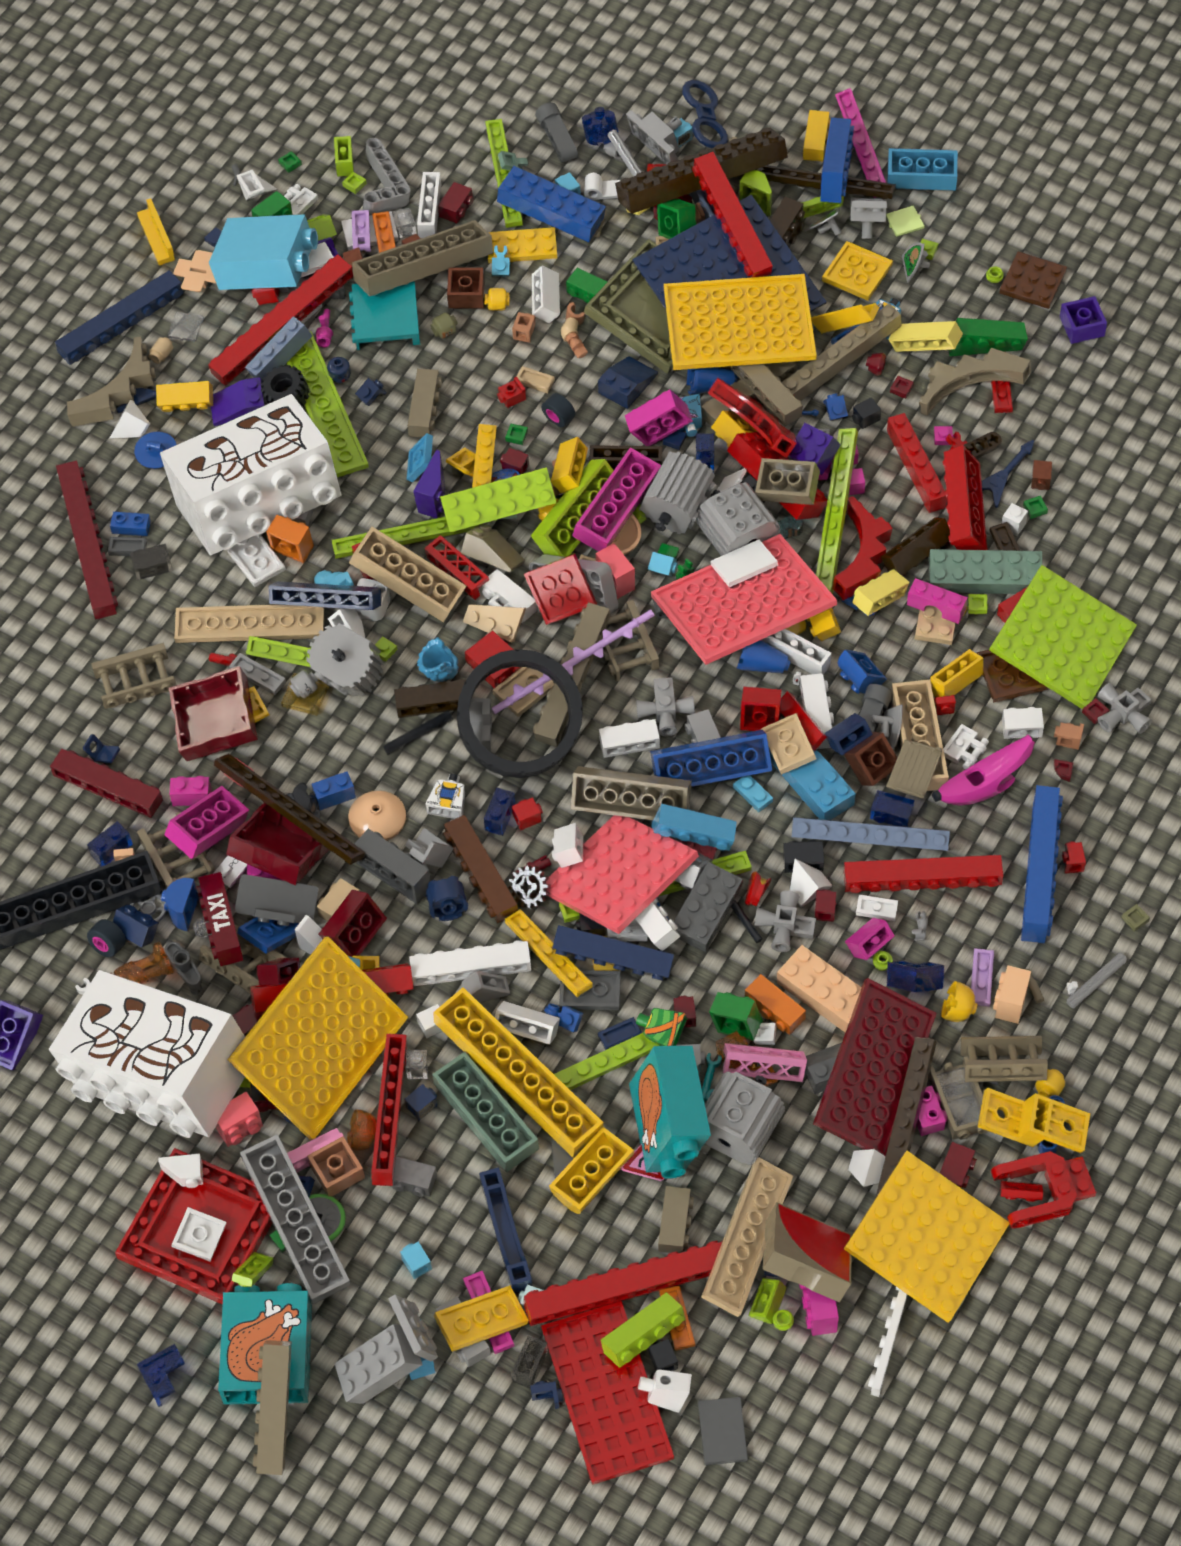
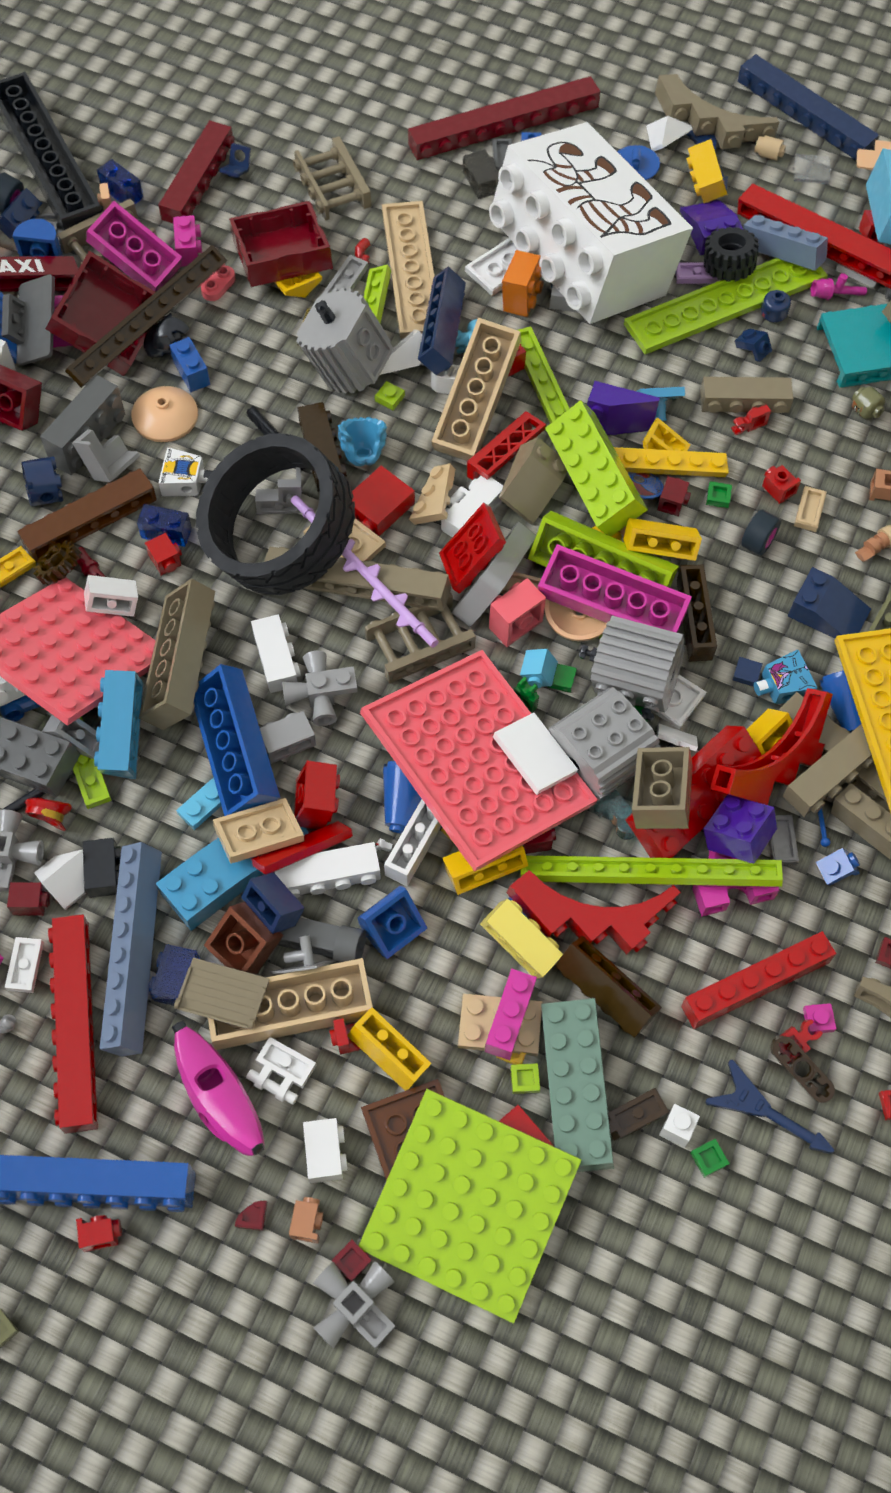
camera: 80 degrees right, 5 degrees up
tan brick [317,878,359,921] -> none
dark pink brick [624,389,693,446] -> none
clear blue brick [696,433,714,473] -> none
black brick [852,397,881,429] -> none
red brick [943,445,987,550] -> none
copper brick [1031,460,1052,490] -> none
none -> red plate [731,404,771,435]

